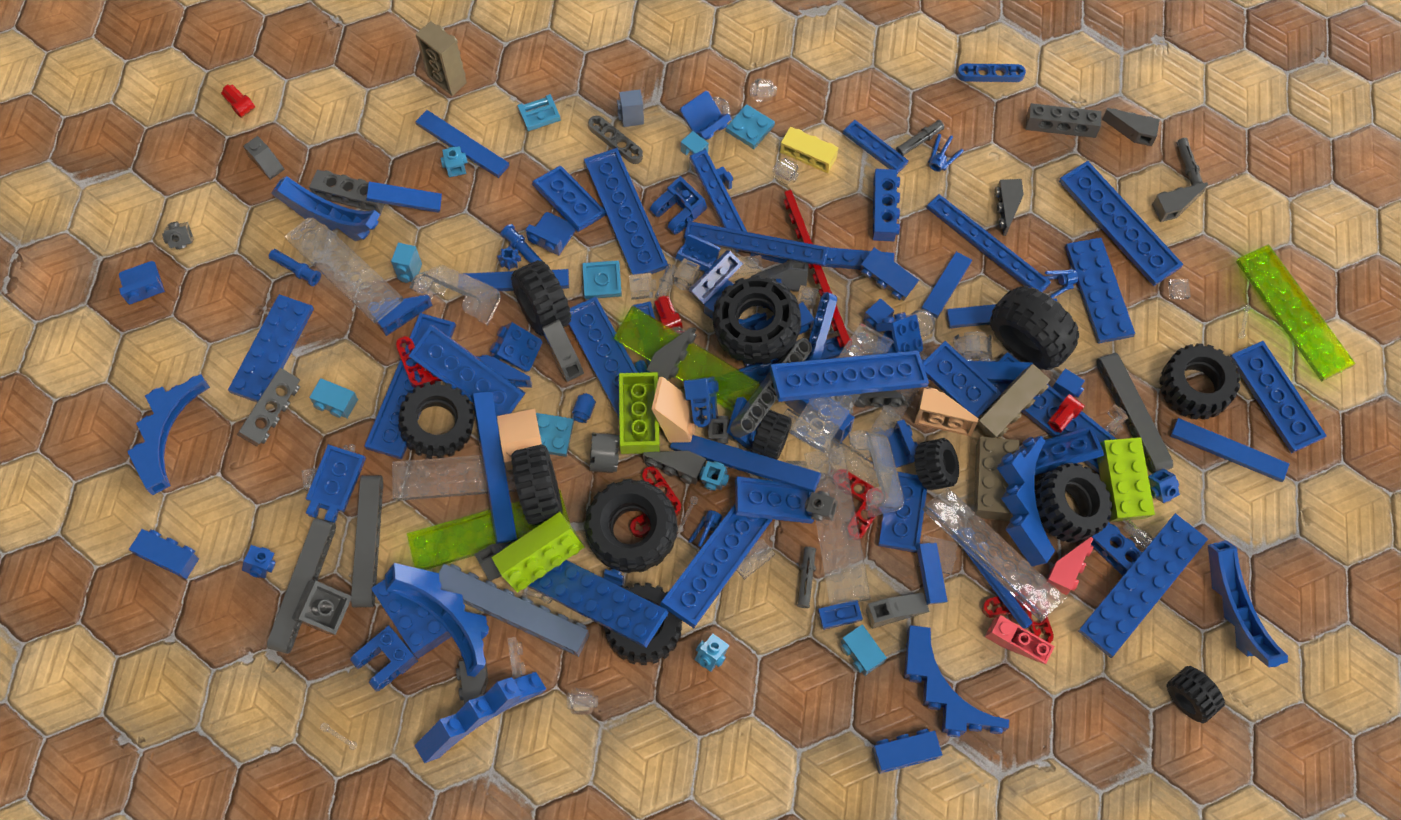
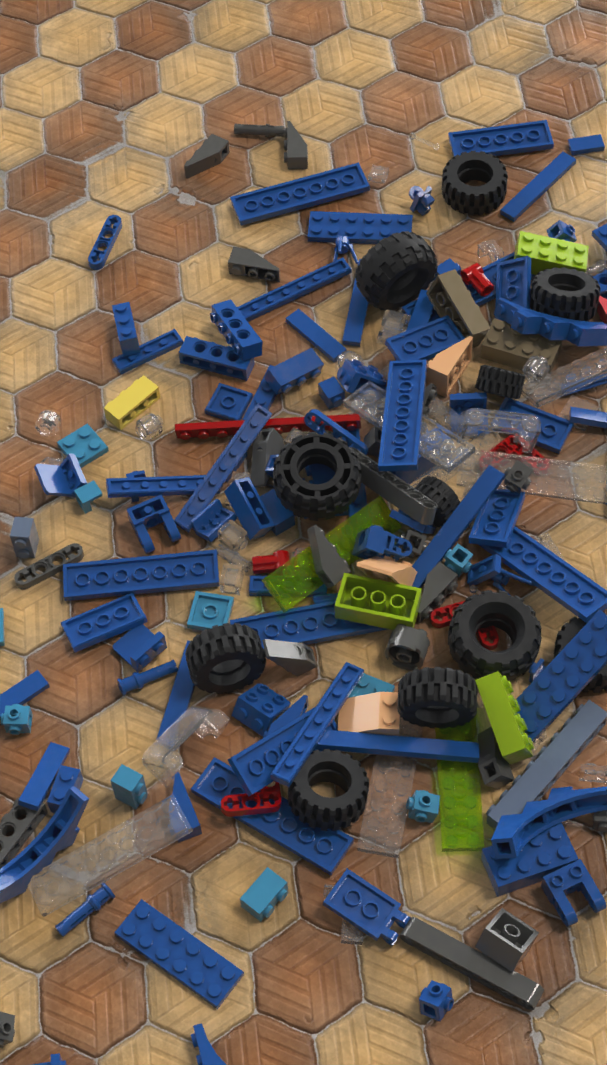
camera: 70 degrees left, 10 degrees down
dark grey brick [237,368,300,447] -> none
dark grey beam [351,475,384,608] -> none
blue gear [497,246,521,270] -> none
blue brick [572,393,596,423] -> none
dark grey pin [797,547,816,608] -> none
dark grey pin [896,120,945,156] -> none
blue plant [928,134,964,172] -> none
dark grey brick [1025,103,1102,138] -> none
dark grey beam [1096,352,1173,474] -> none
clear neon green plate [1236,244,1356,382] -> none
none -> blue brick [47,765,83,813]
none -> blue brick [112,302,141,357]
none -> blue tile [205,383,253,421]
none -> blue brick [210,299,263,361]
none -> blue tile [270,662,364,787]
none -> dark azure brick [406,790,440,823]
none -> blue hips [409,186,435,216]
none -> blue plate [467,554,501,586]
none -> clear head [522,356,550,383]
none -> blue tile [568,134,605,155]

